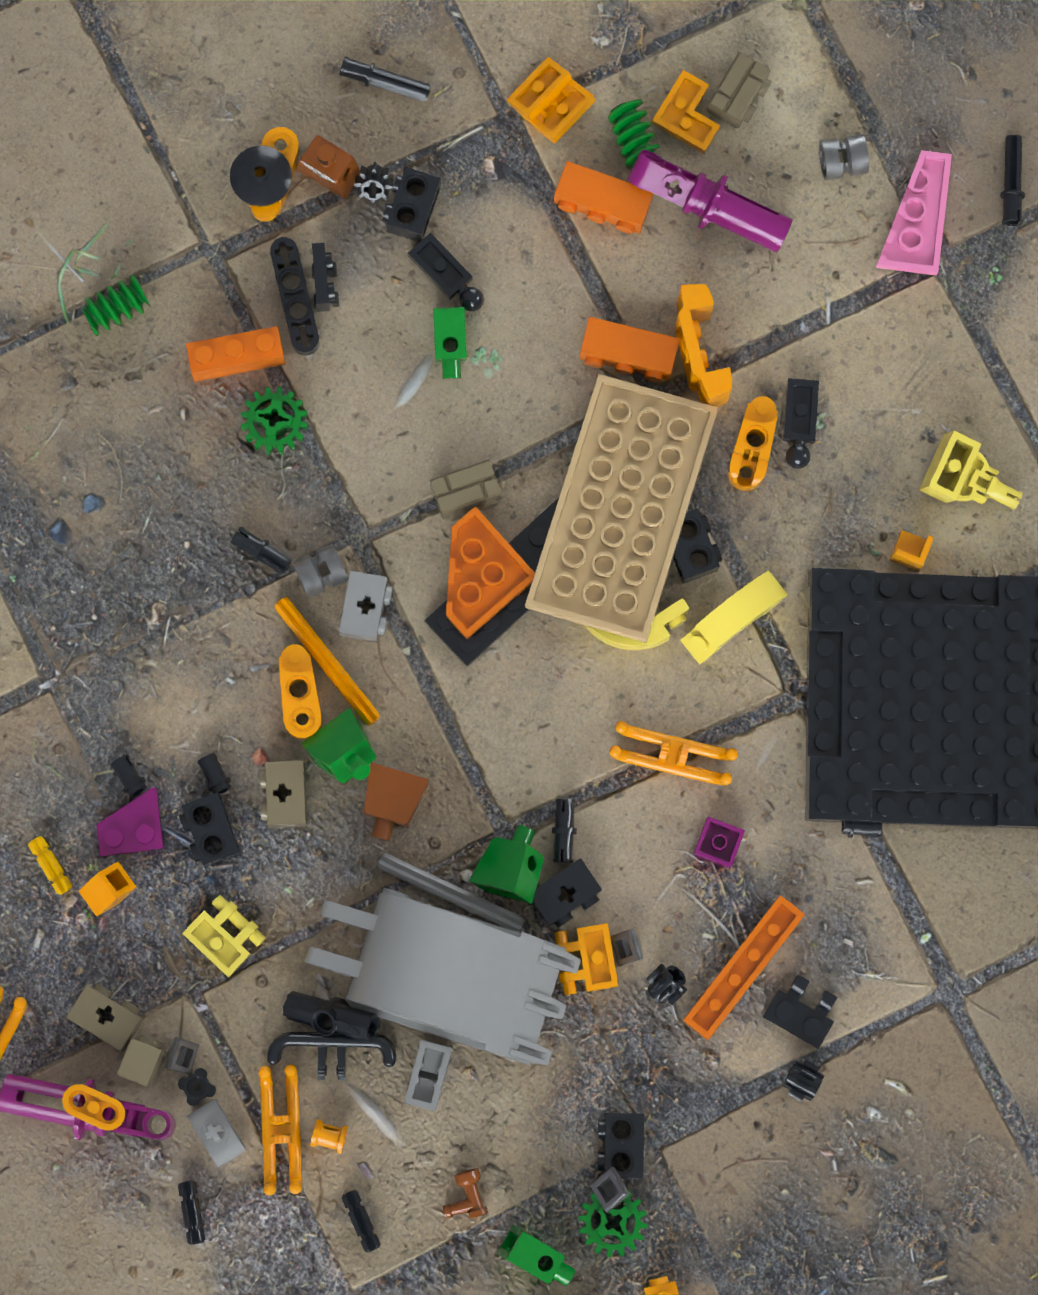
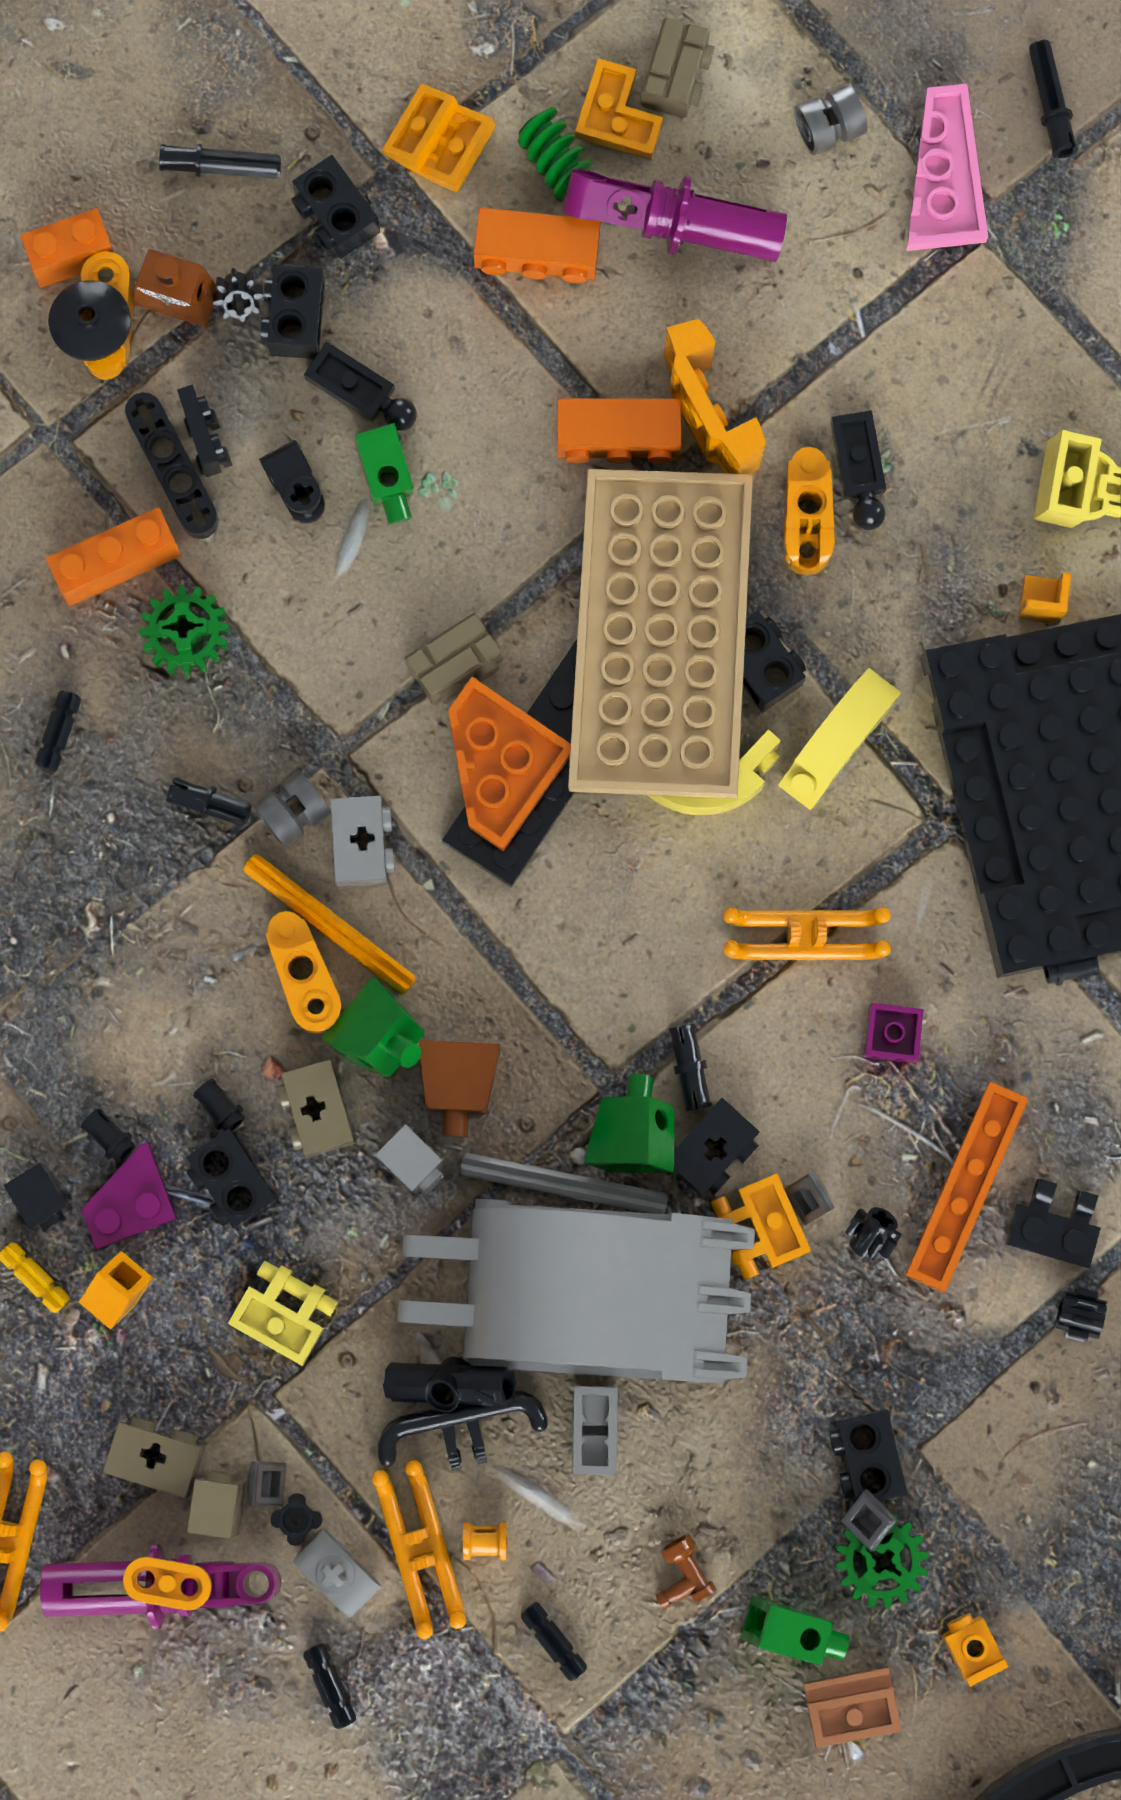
camera: 10 degrees left, 0 degrees up
none -> black brick [3,1163,72,1233]
none -> orange brick [20,208,114,288]
none -> black axle [35,690,81,771]
none -> black piece [259,440,325,524]
none -> black brick [291,155,380,259]
none -> light grey brick [375,1124,445,1196]

